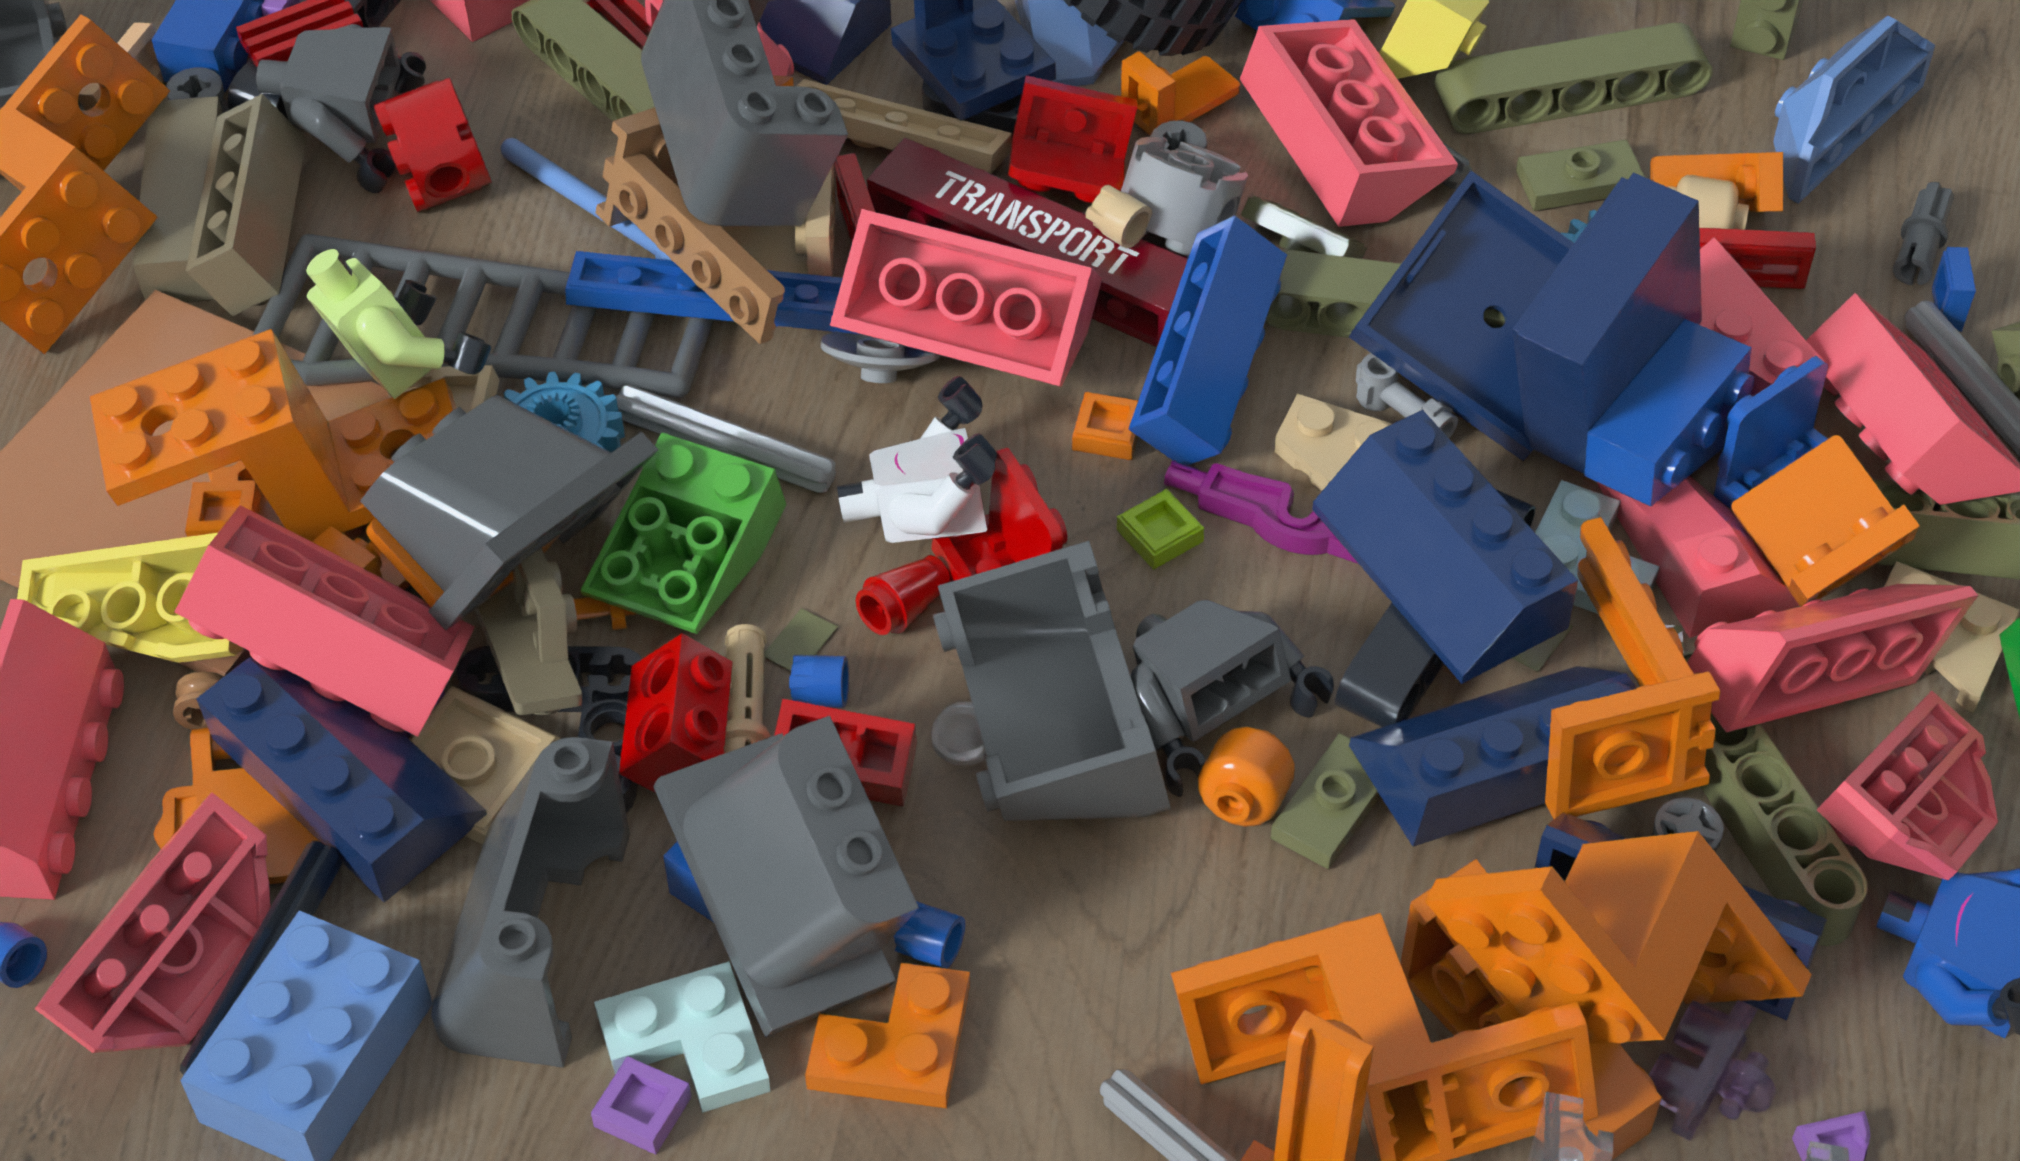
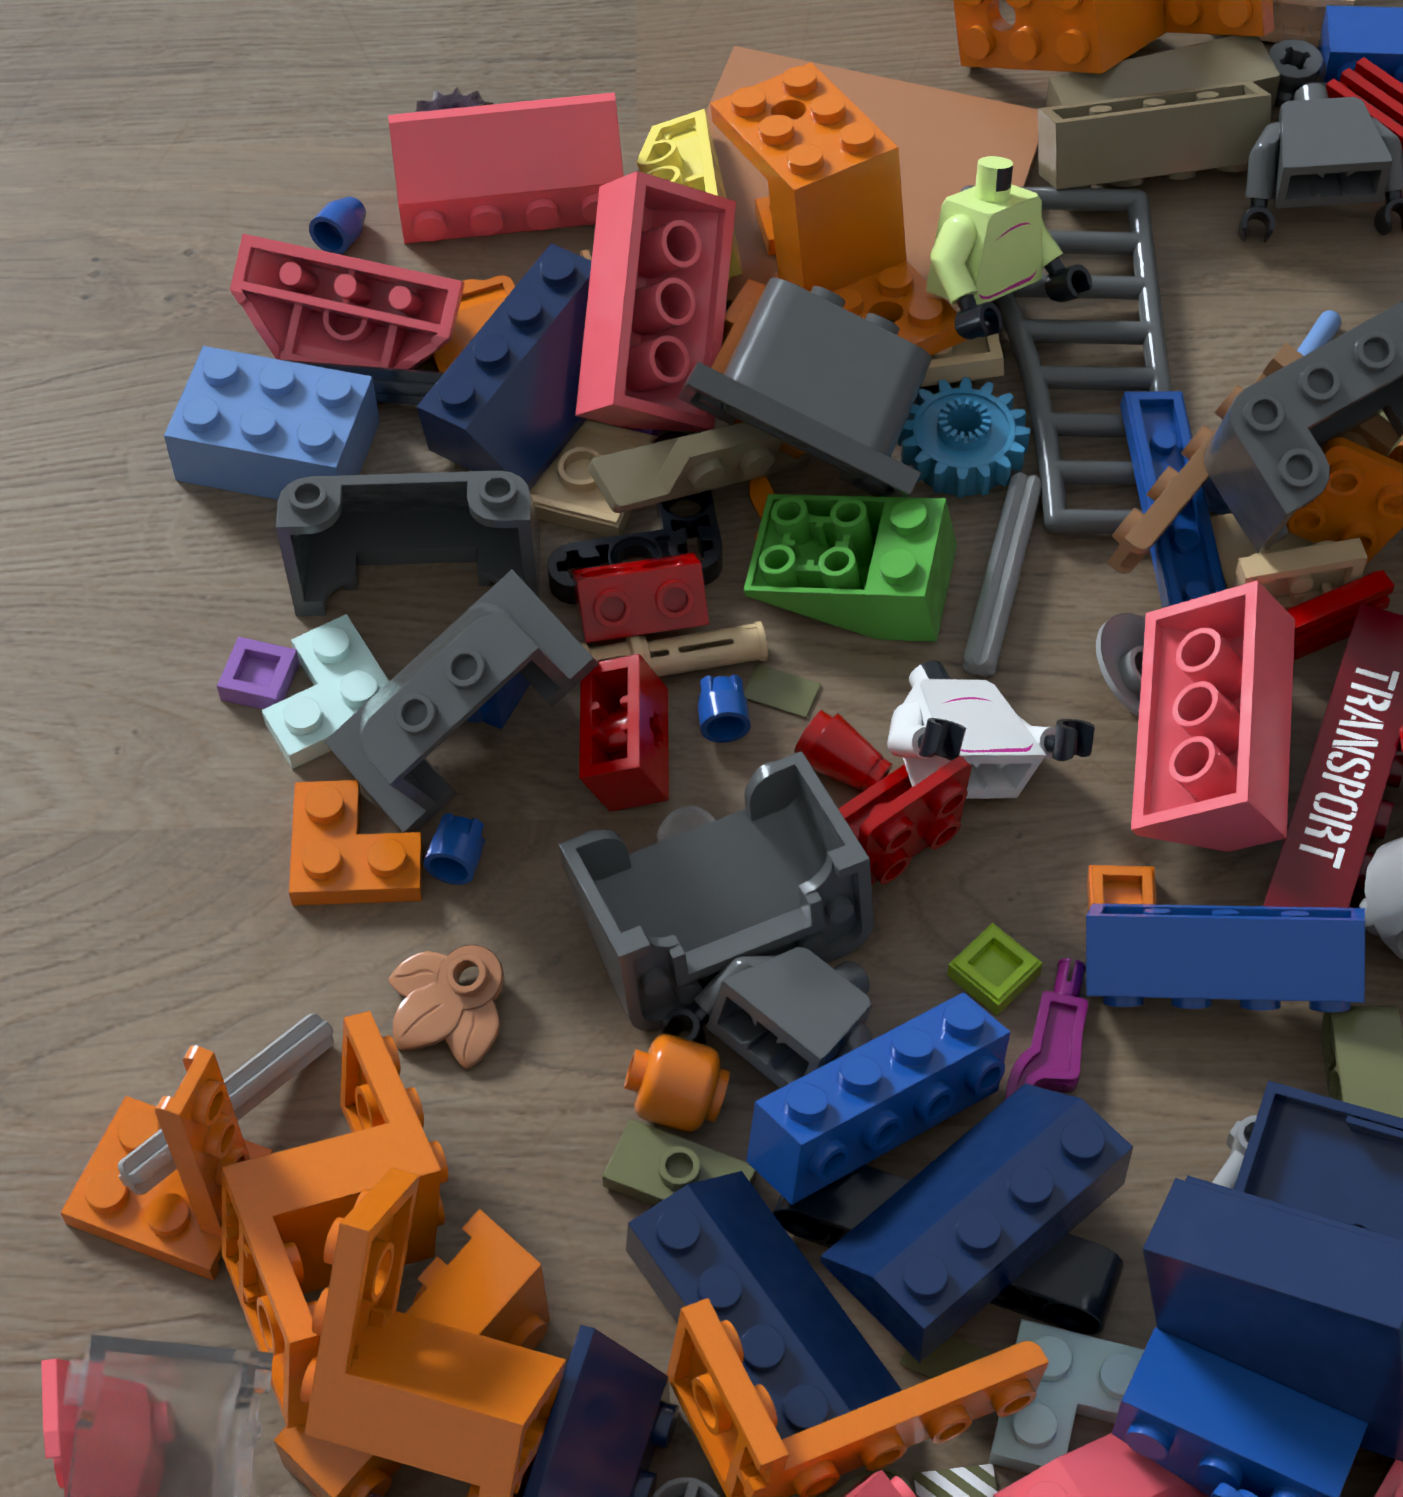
camera: 80 degrees right, 5 degrees up
red brick [374,77,492,213] -> none
tan hose [1086,184,1152,248] -> none
tan wing [1274,394,1392,492] -> none
none -> nougat plate [388,945,504,1069]
none -> blue brick [746,992,1011,1205]

